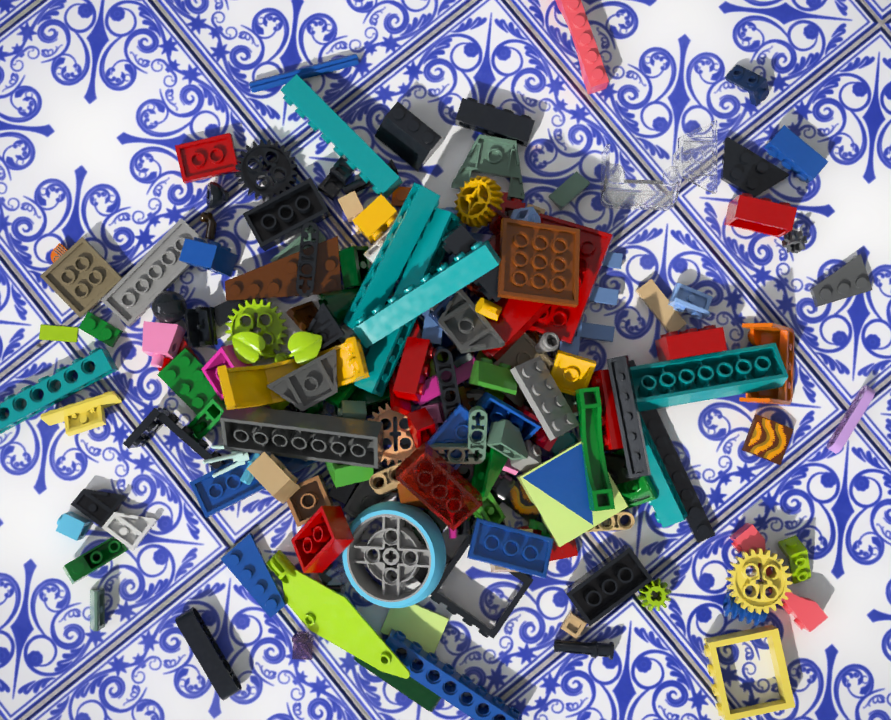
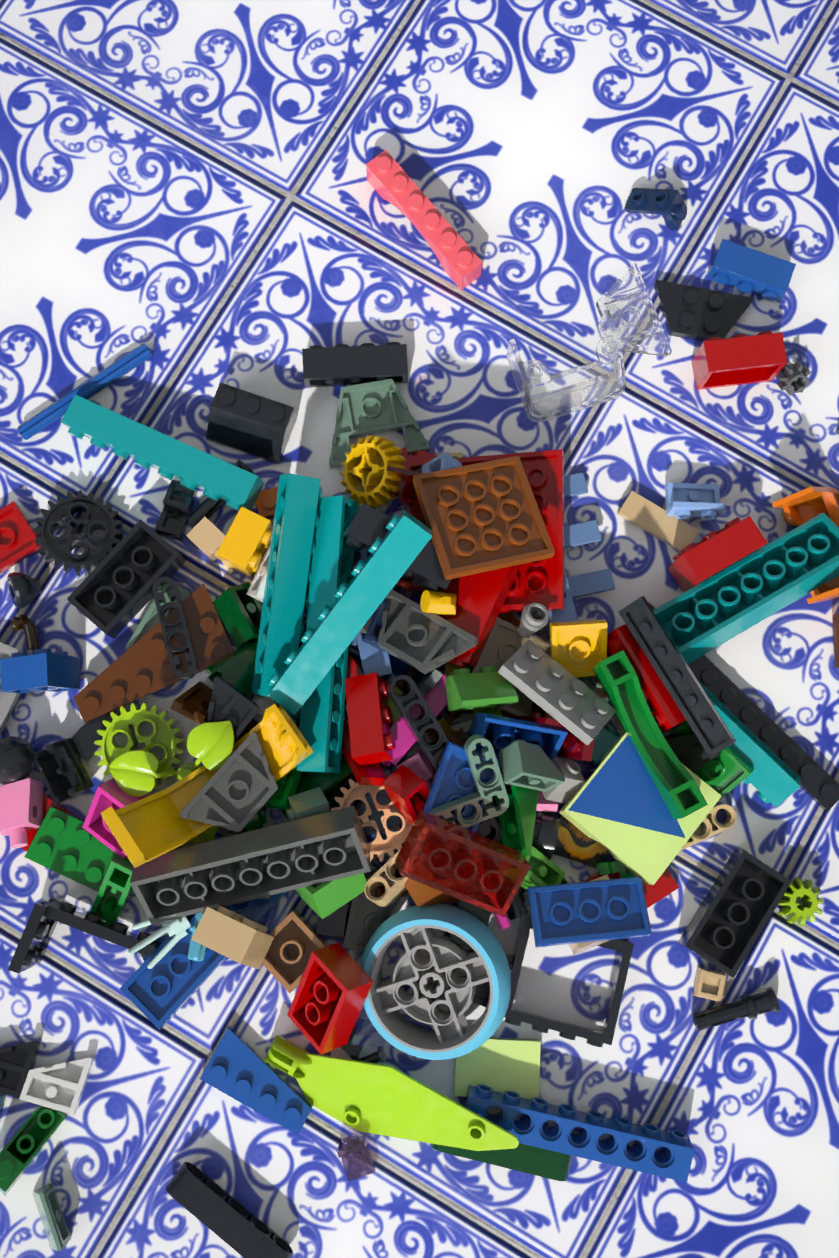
camera: 25 degrees left, 5 degrees down
sand green slope [548,171,590,210] -> none

